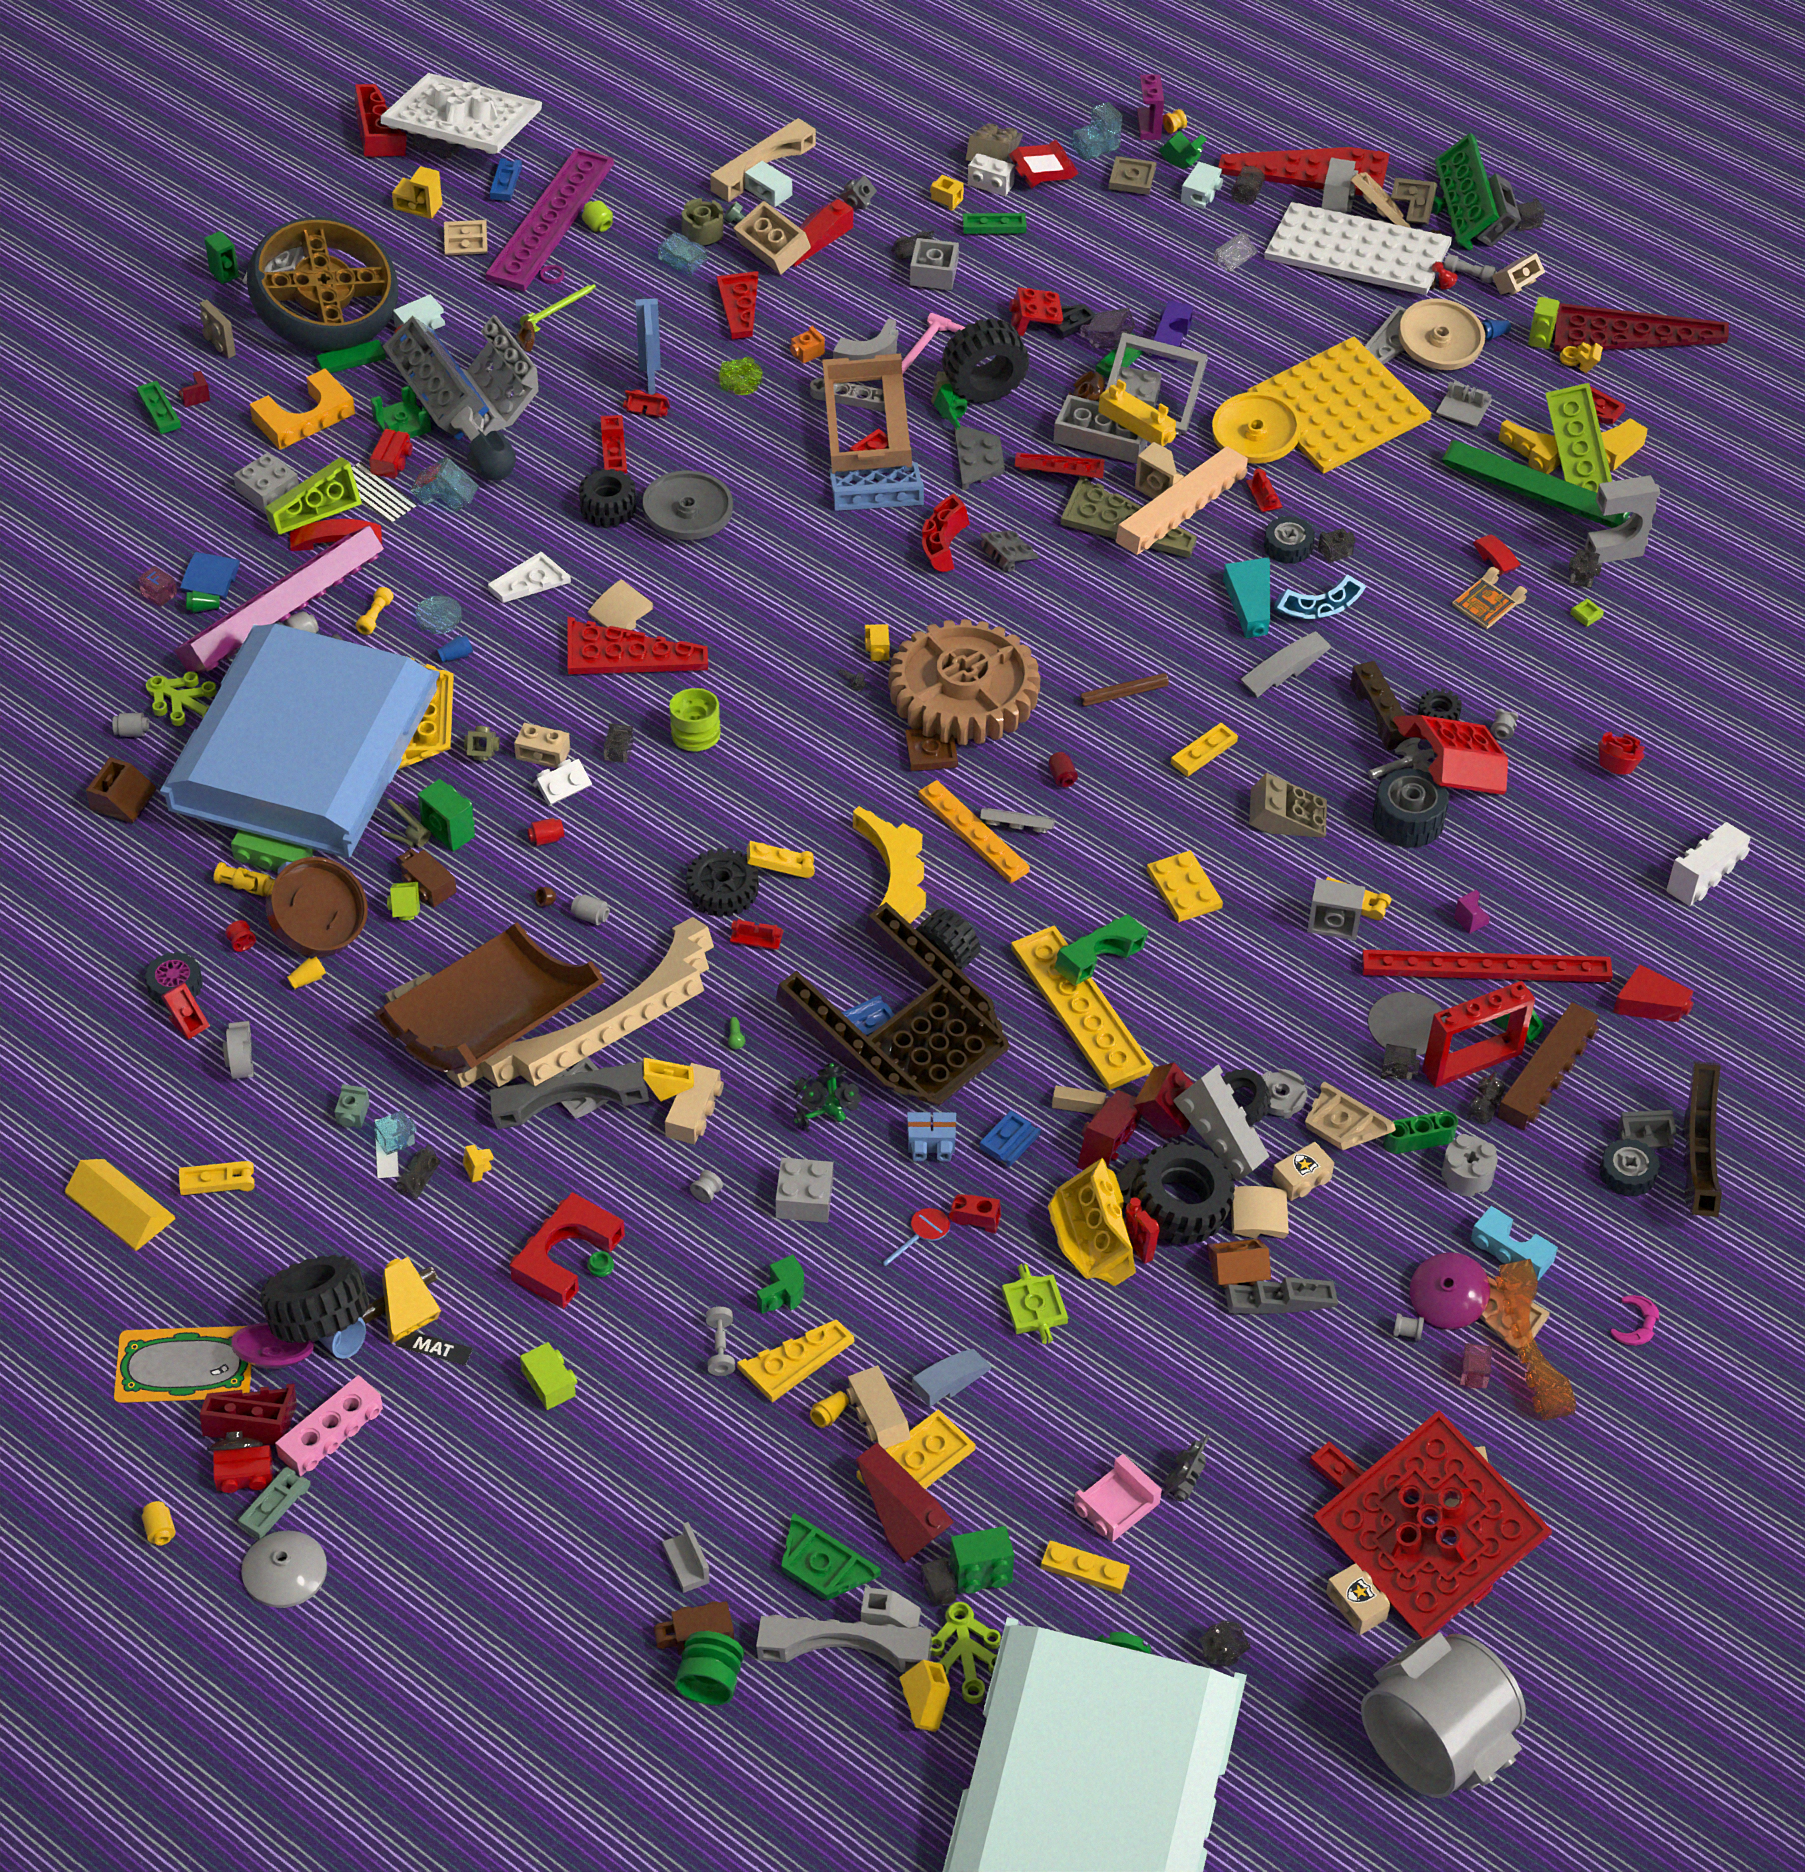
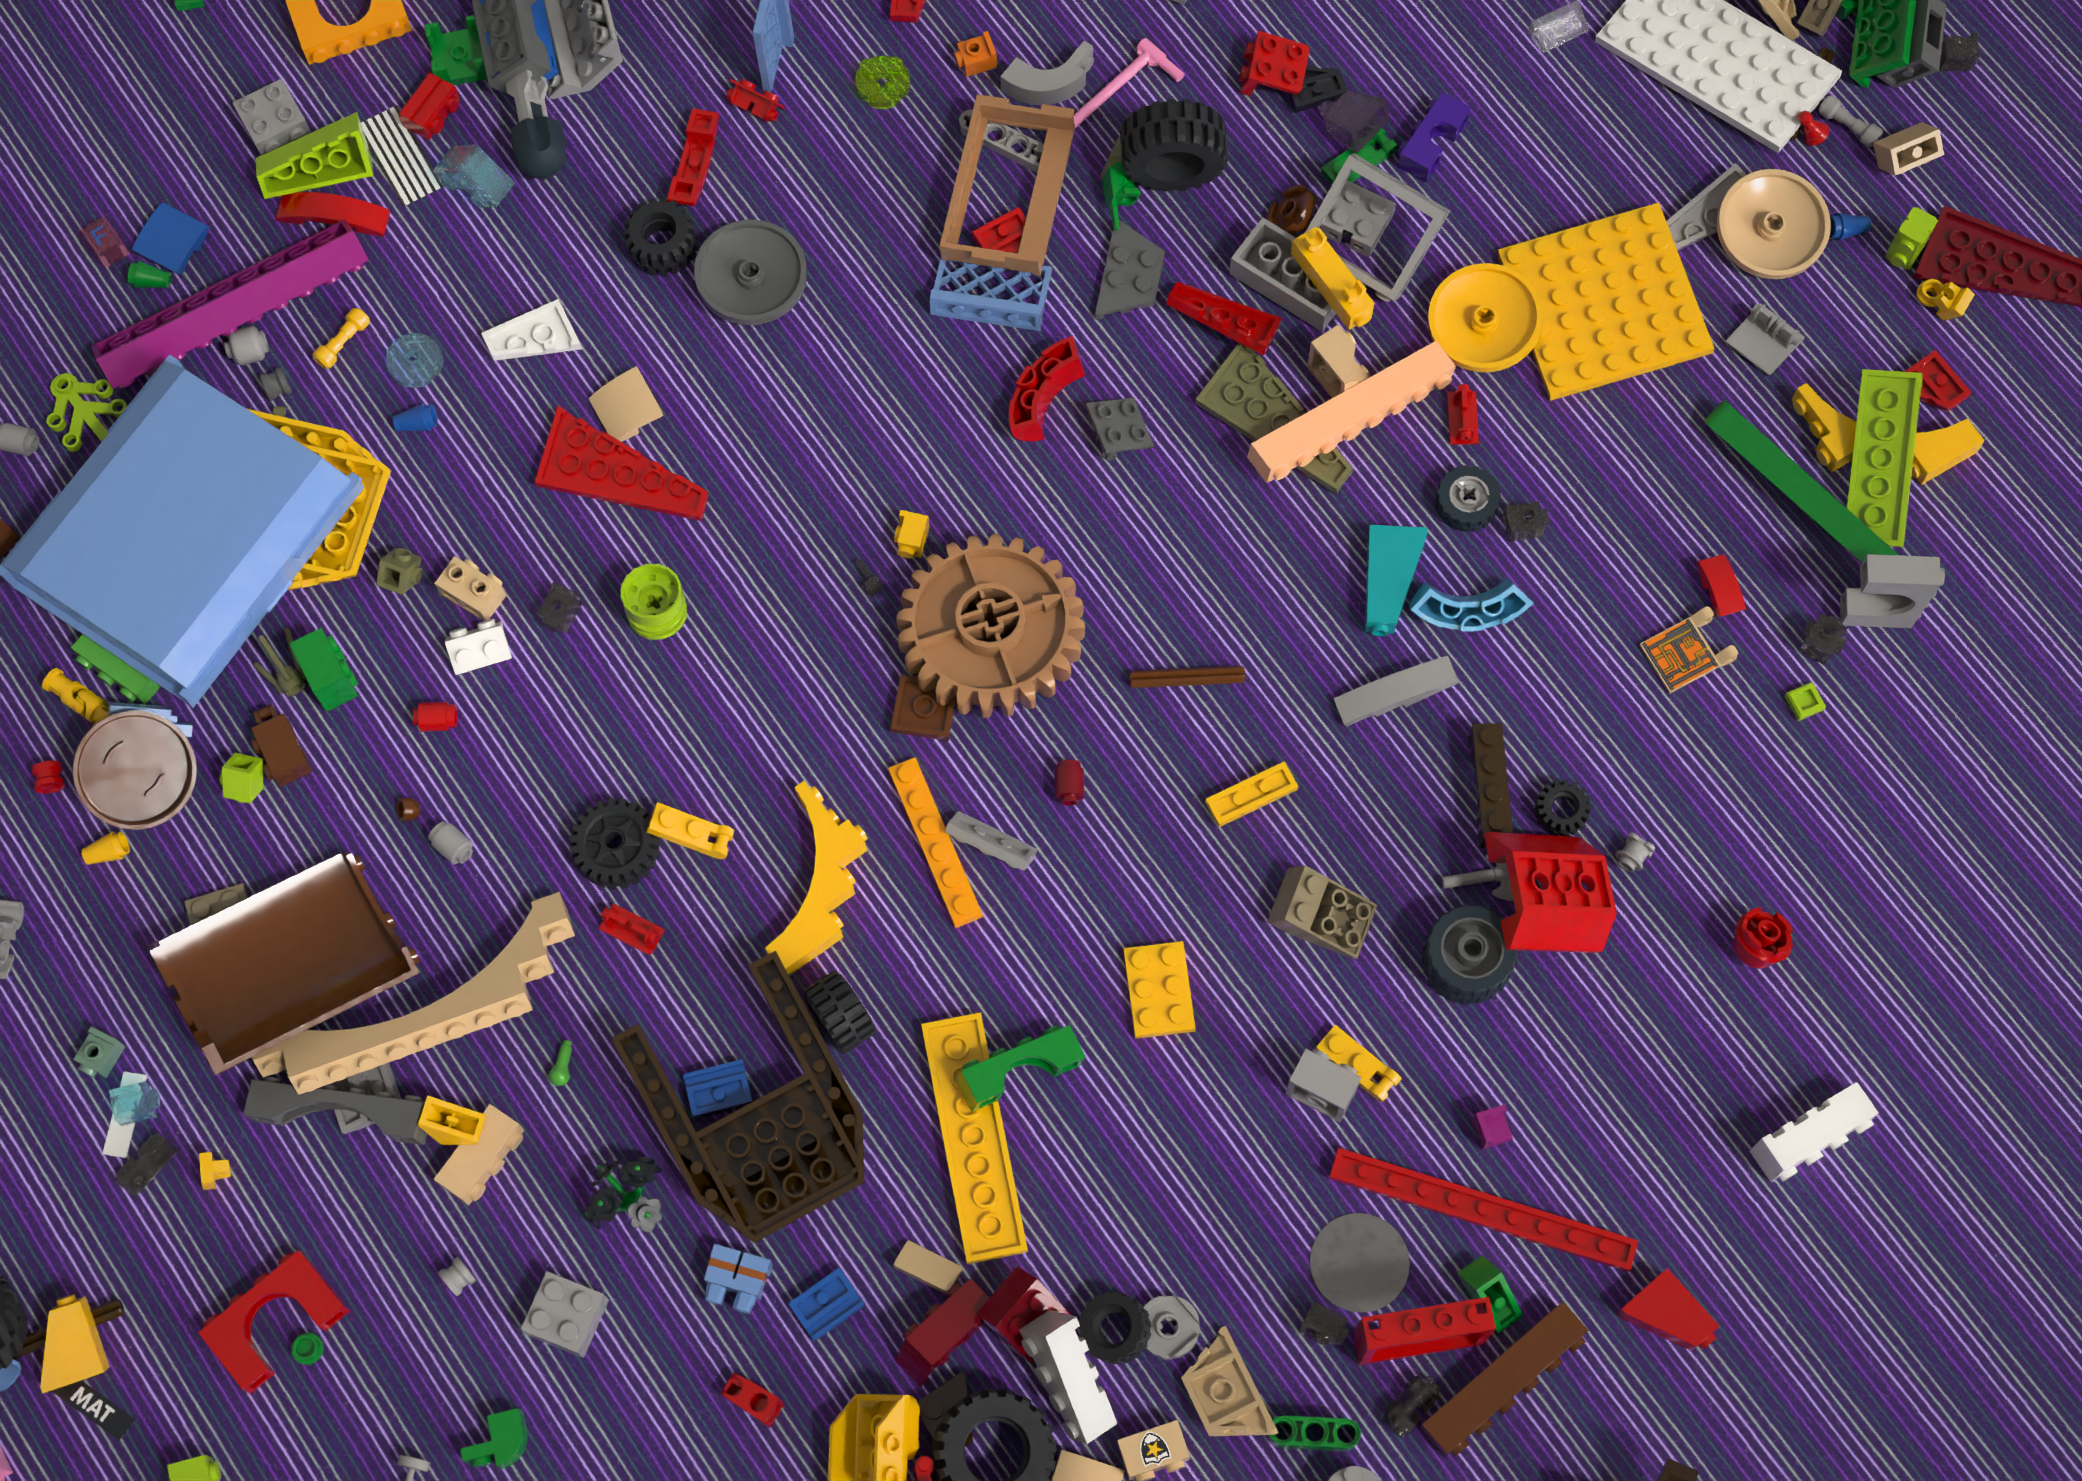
camera: 20 degrees right, 20 degrees up
red piece [883,1208,950,1266] -> none

